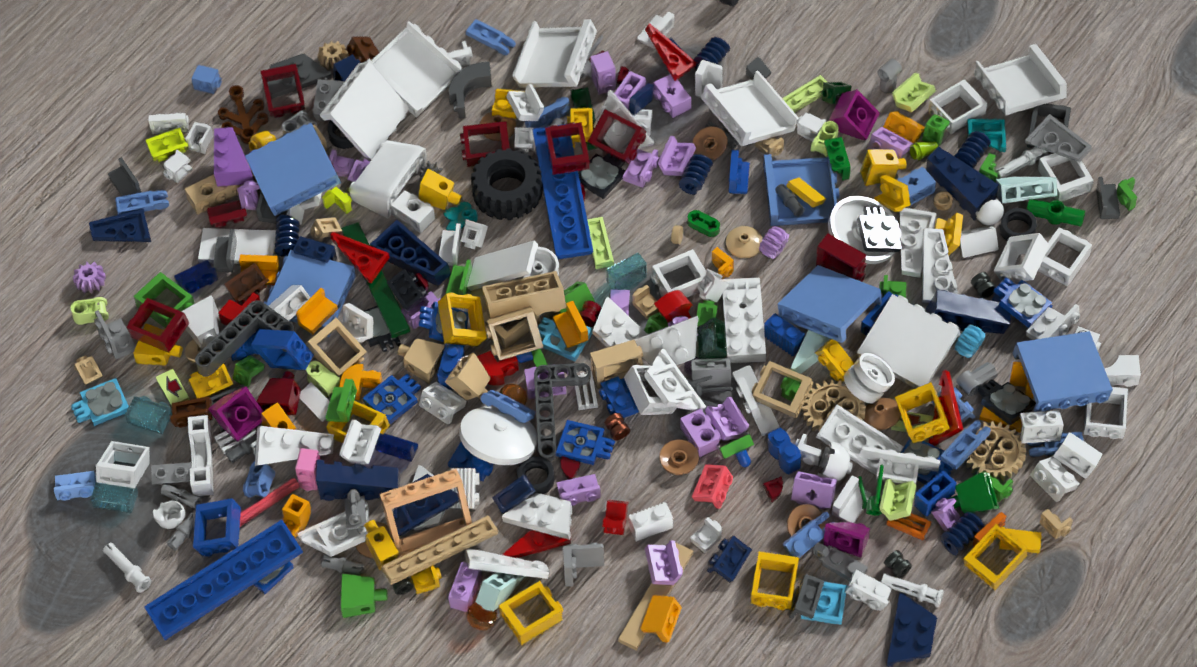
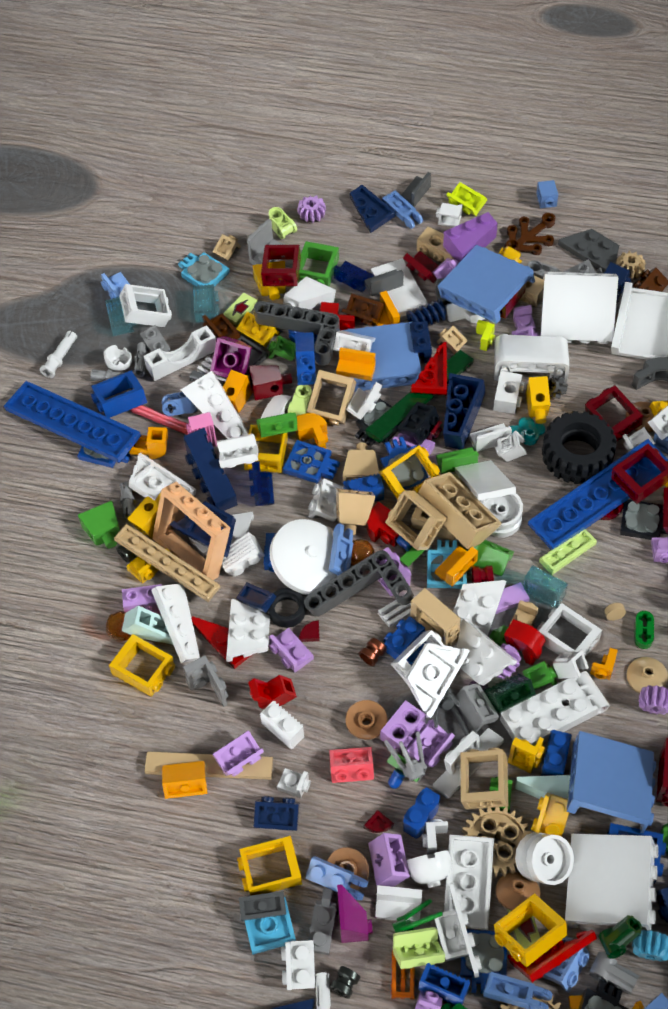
camera: 65 degrees right, 0 degrees up
white bracket [149,113,189,134] -> none
white window [186,122,213,154] -> none
dark red window [260,64,306,118] -> none
light grey hinge [345,489,366,530] -> none
blue piece [556,420,615,465] -> none
none -> light grey plant [384,731,427,781]
none -> yellow bracket [508,737,545,774]
none -> dark green piece [598,915,642,959]

